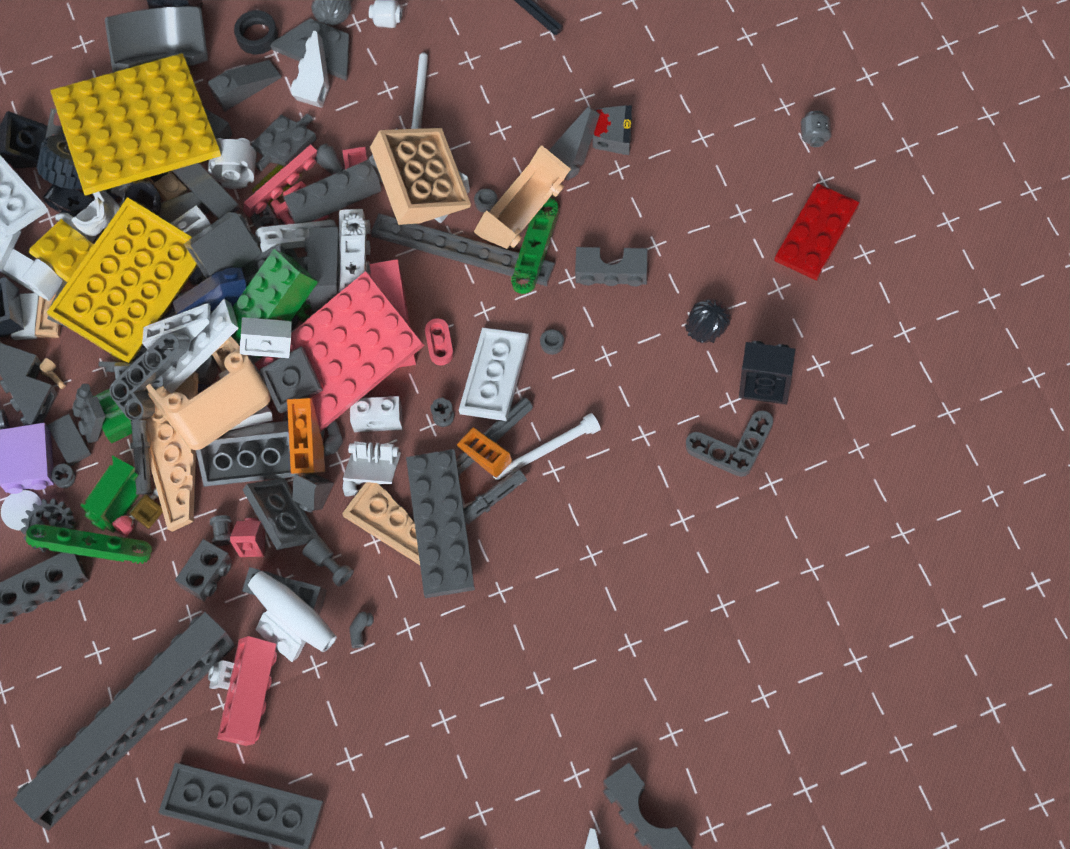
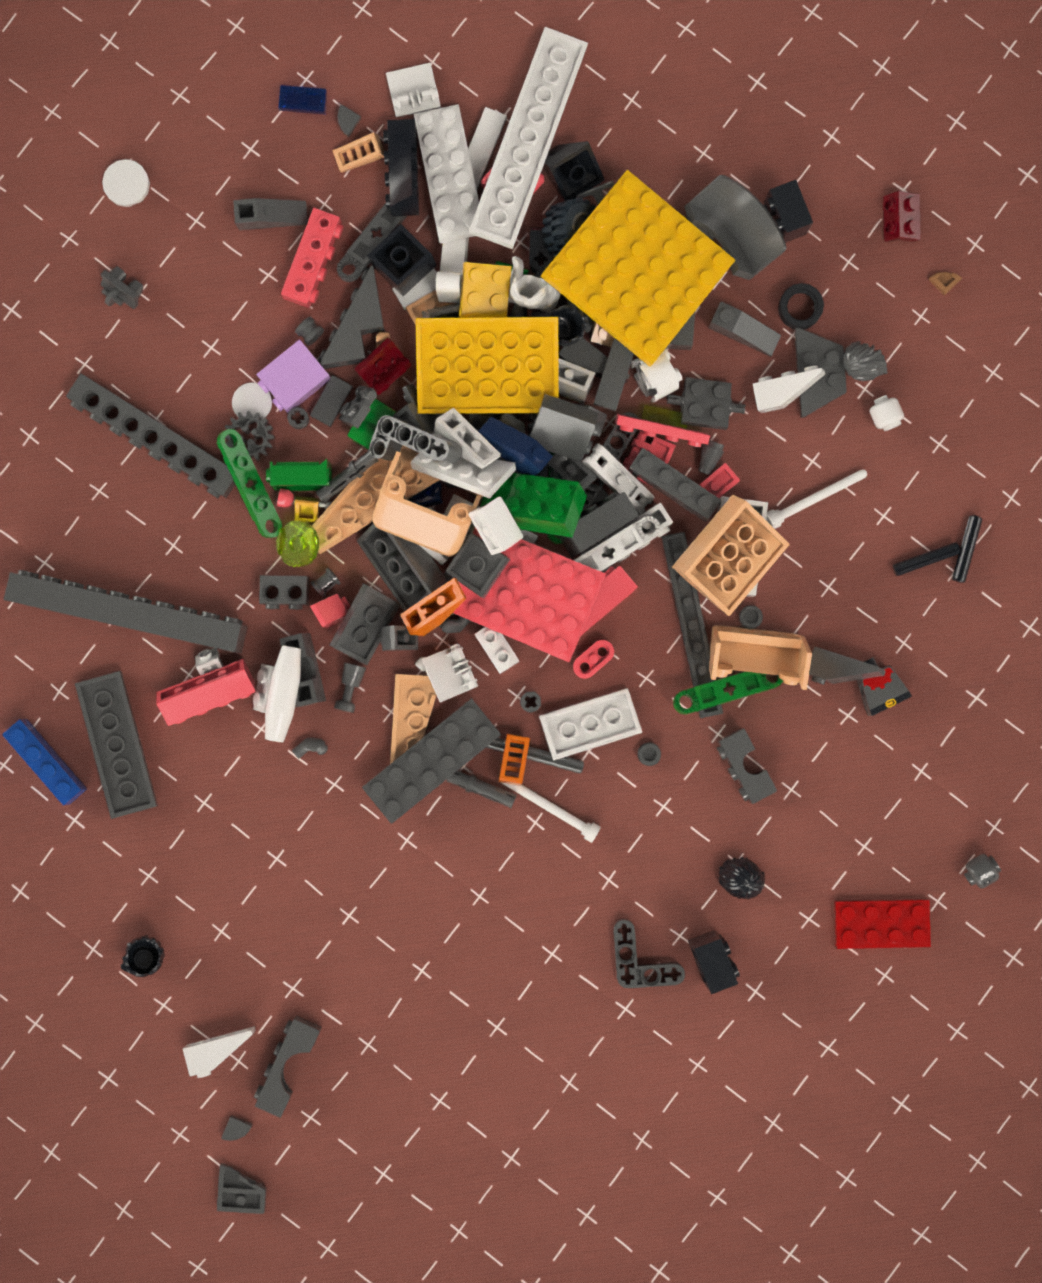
camera: 55 degrees right, 20 degrees up
none -> clear neon green tile [276,521,319,567]
none -> dark red bracket [354,338,412,395]
none -> black axle [893,542,961,576]

